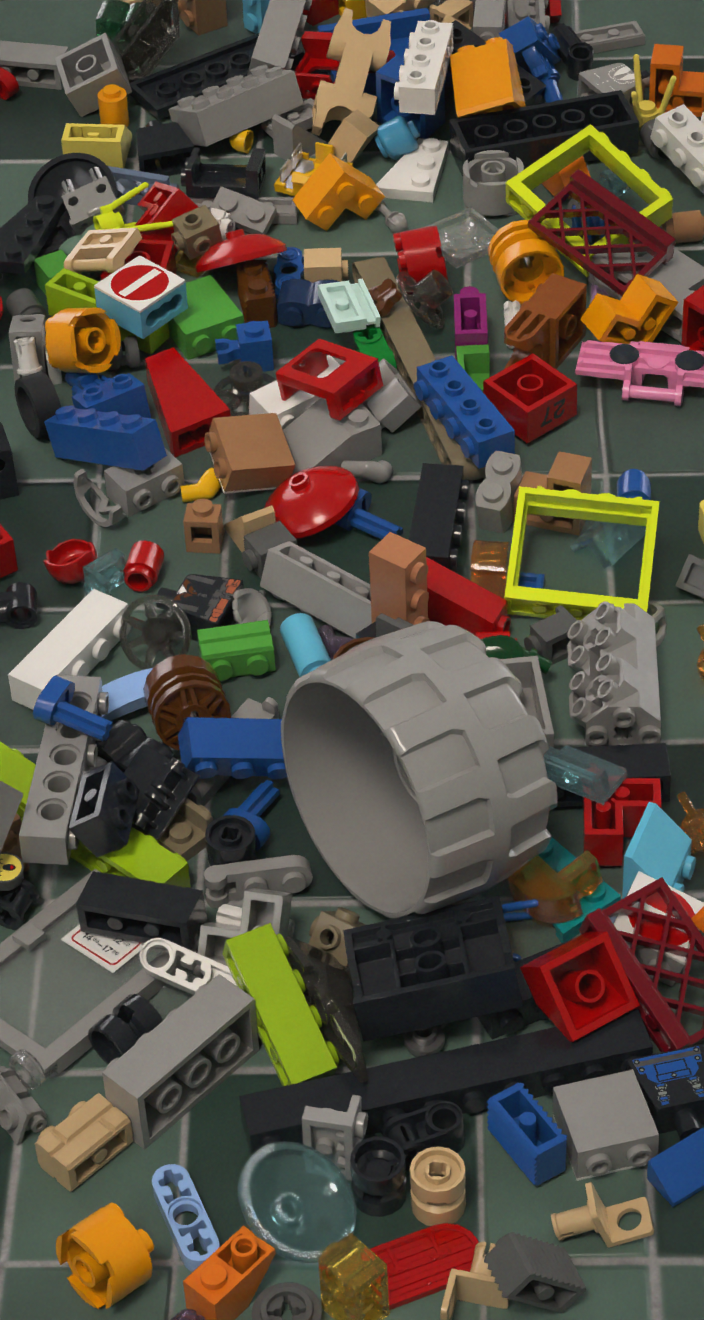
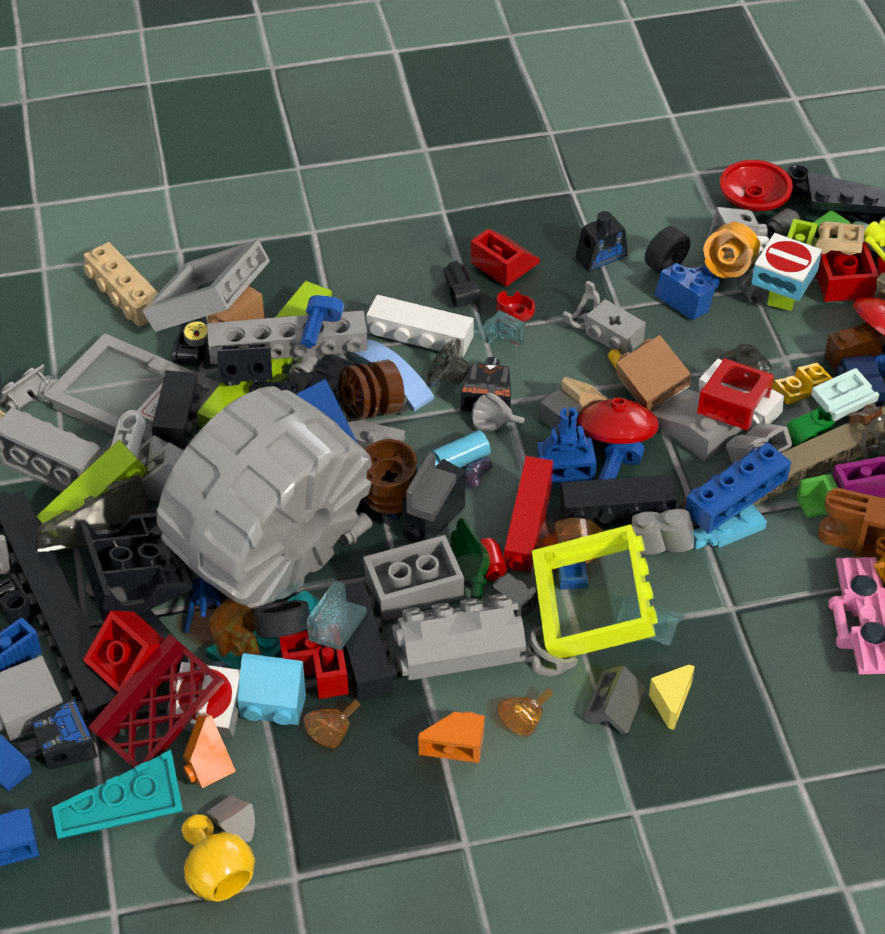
camera: 75 degrees right, 5 degrees up
white axle [14,337,43,377] -> none
blue brick [44,405,167,471] -> none
black wheel [88,993,163,1064] -> none
red brick [123,540,165,592] -> none
red slope [145,347,231,458] -> none
bright green brick [168,275,244,360] -> none
medium nougat brick [183,499,225,554] -> none
bright green brick [197,620,276,681] -> none
blue brick [215,320,274,374] -> none
light grey brick [260,541,372,639] -> none
light grey arm [341,460,393,484] -> none
nougat brick [369,532,429,625] -> none
red brick [483,353,577,443] -> none
medium nougat brick [513,451,592,536] -> none
blue brick [617,469,651,500] -> none
none -> black tyre [253,600,312,638]
none -> blue brick [537,407,596,484]
none -> yellow slope [772,363,833,405]

